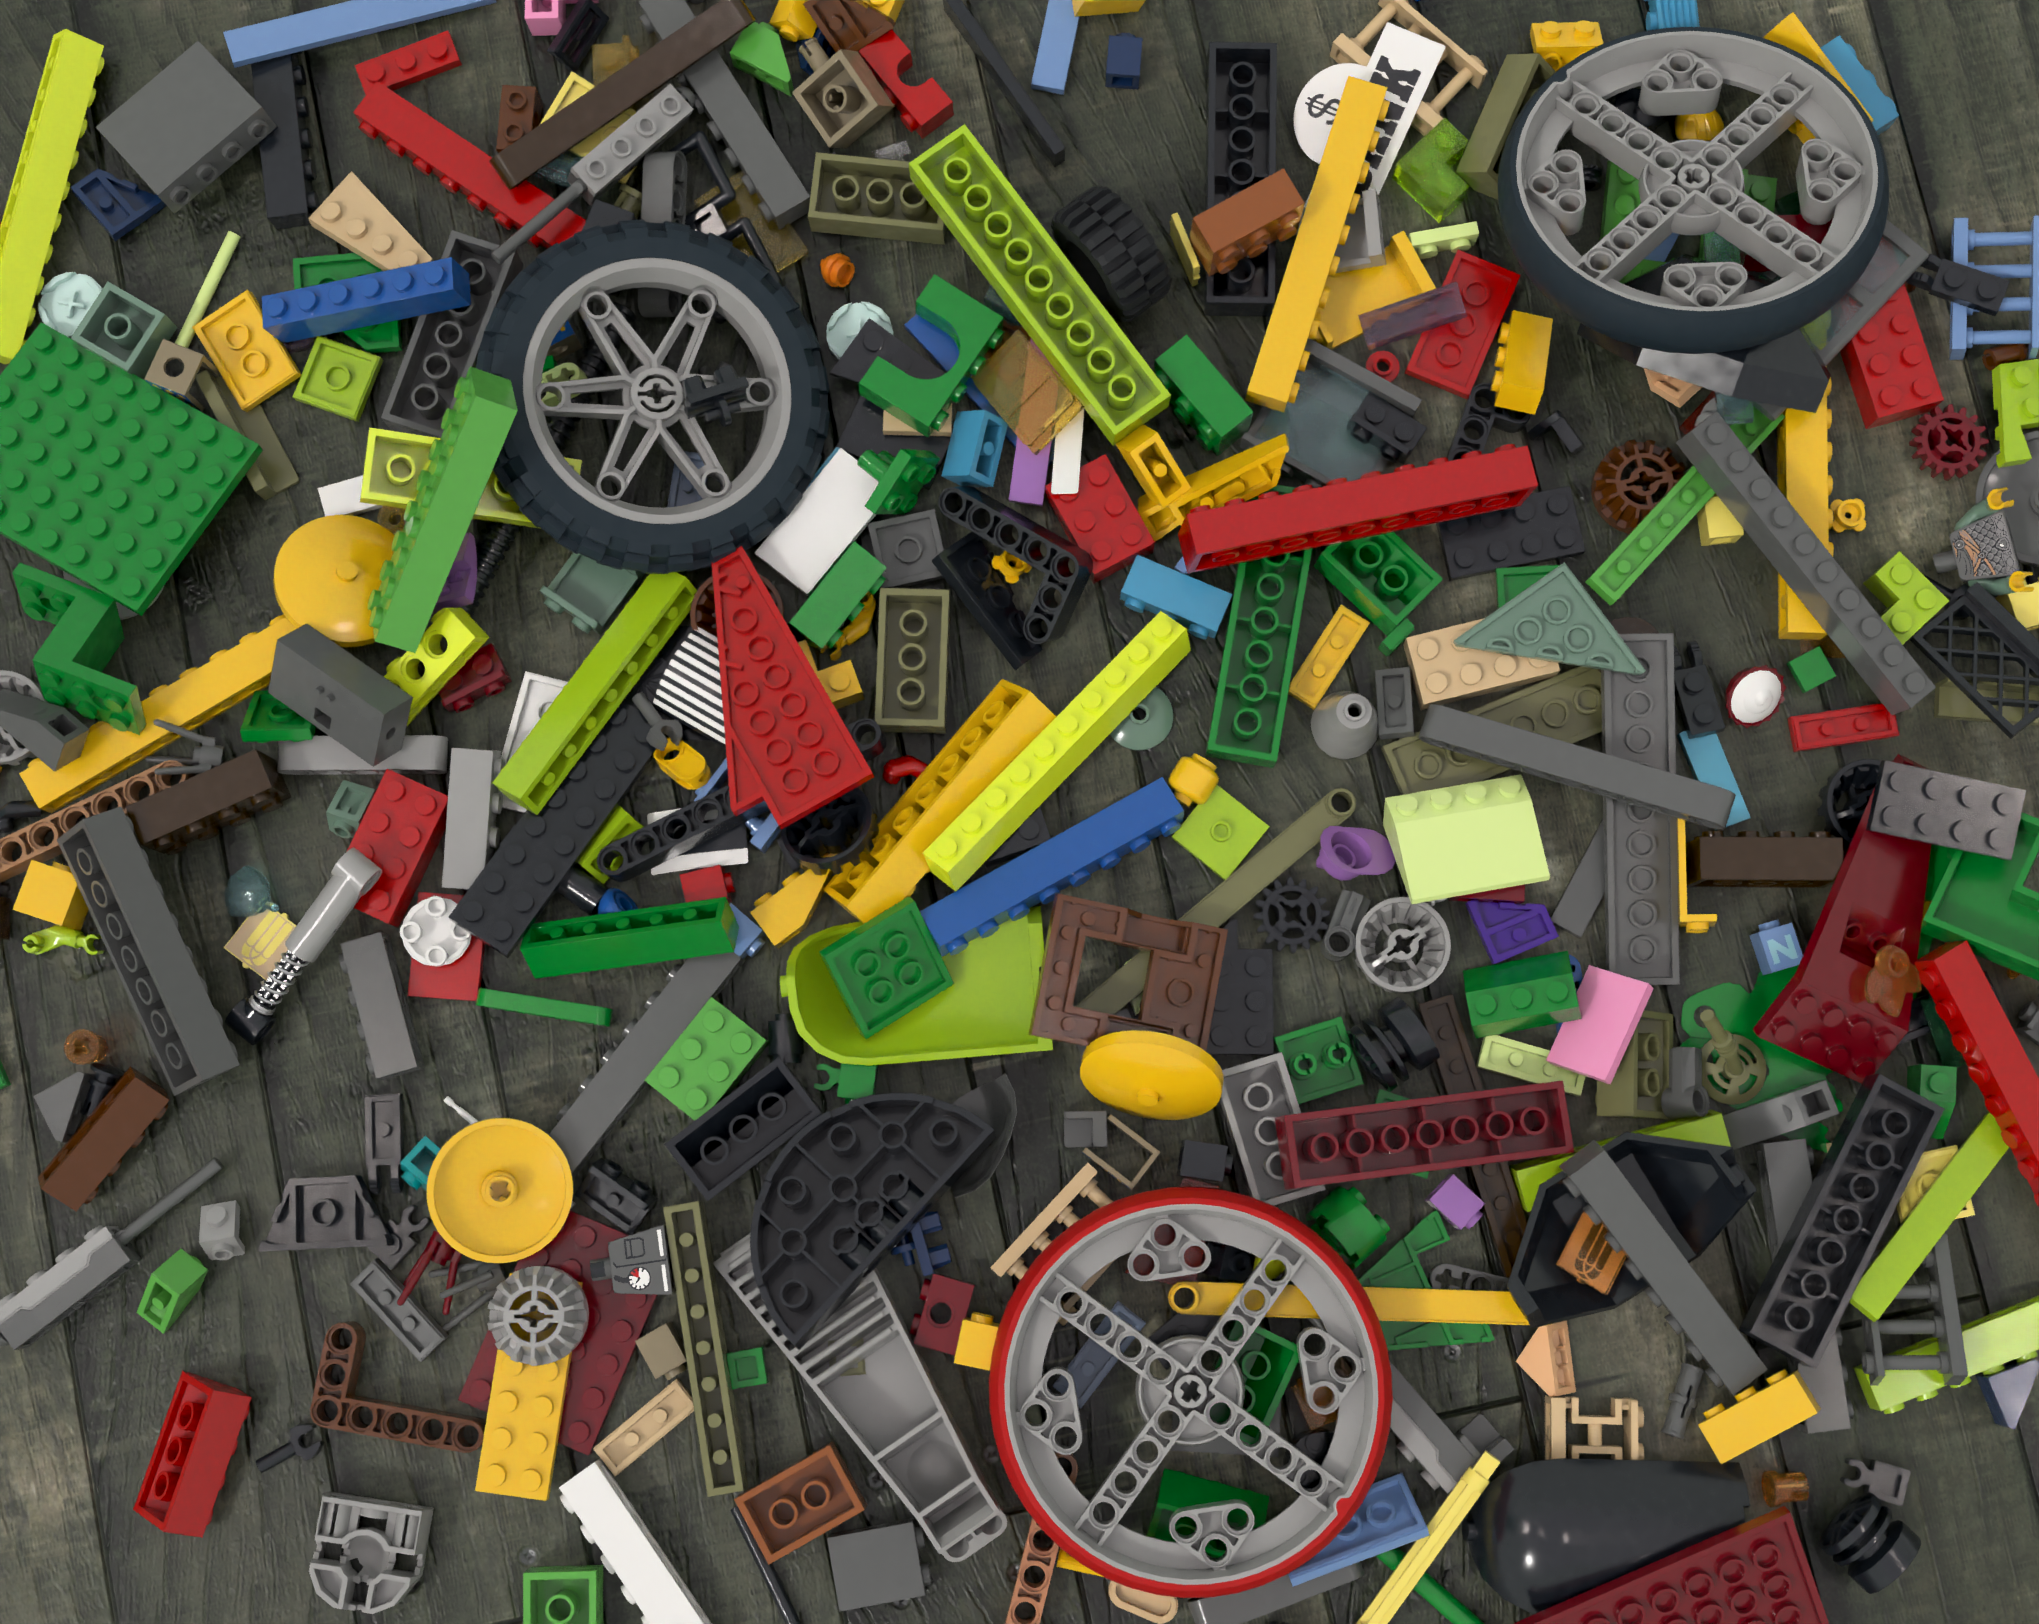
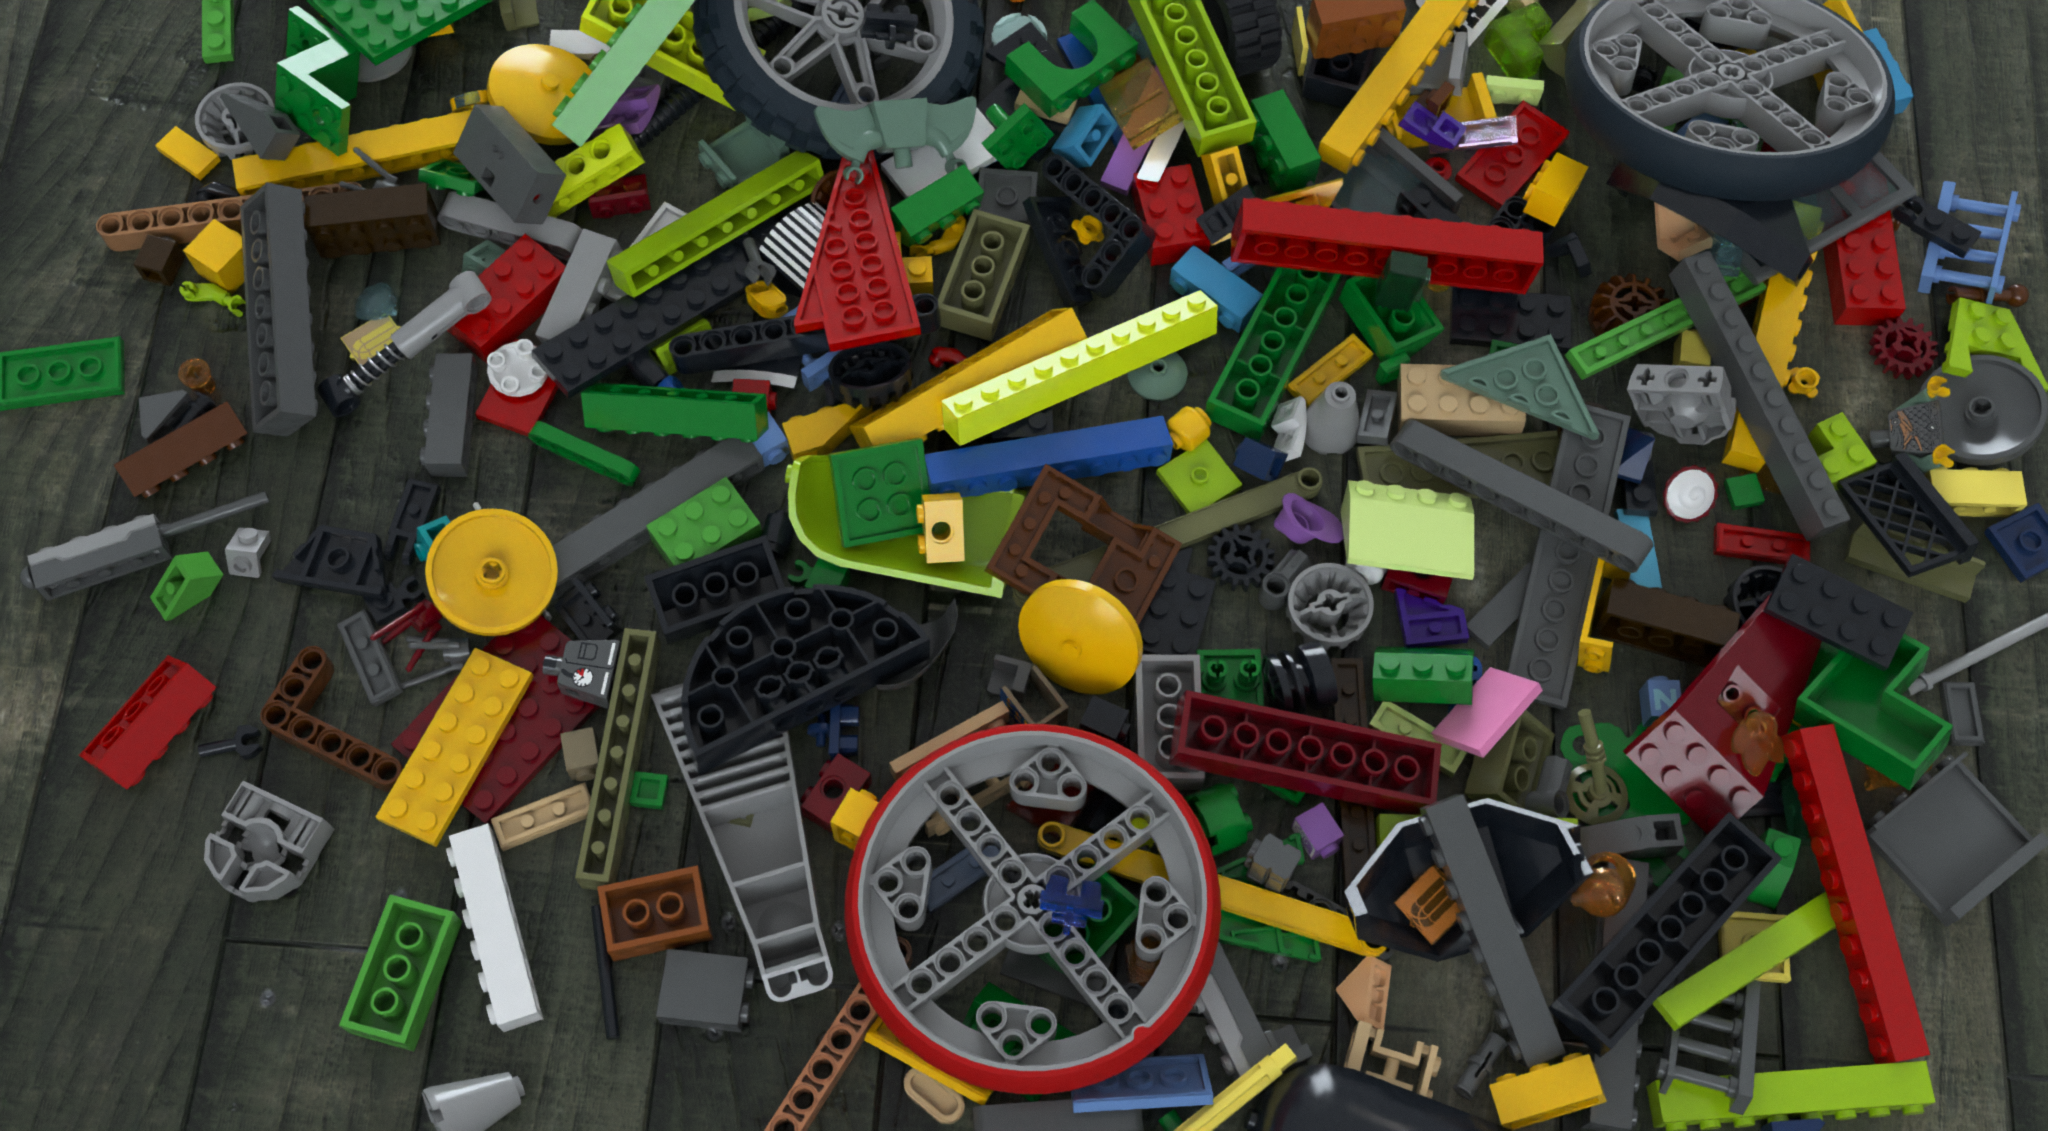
camera: 10 degrees right, 15 degrees down
light grey gear [487,1266,589,1366] -> none
none -> piece [450,90,490,112]
none -> sand green torso [814,96,976,184]
none -> yellow brick [916,492,965,564]
none -> clear blue hips [1040,875,1104,936]
none -> black slope [1196,184,1258,244]
none -> dark blue brick [1233,437,1288,481]
none -> dark grey brick [1243,833,1302,894]
none -> white slope [1271,396,1307,462]
none -> clear green brick [1374,250,1431,313]
none -> dark purple slope [1398,101,1467,149]
none -> reddish brown bracket [1416,81,1455,117]
none -> clear orange piece [1571,852,1637,918]
none -> dark blue slope [1617,427,1655,484]
none -> light grey connector [1627,364,1737,445]

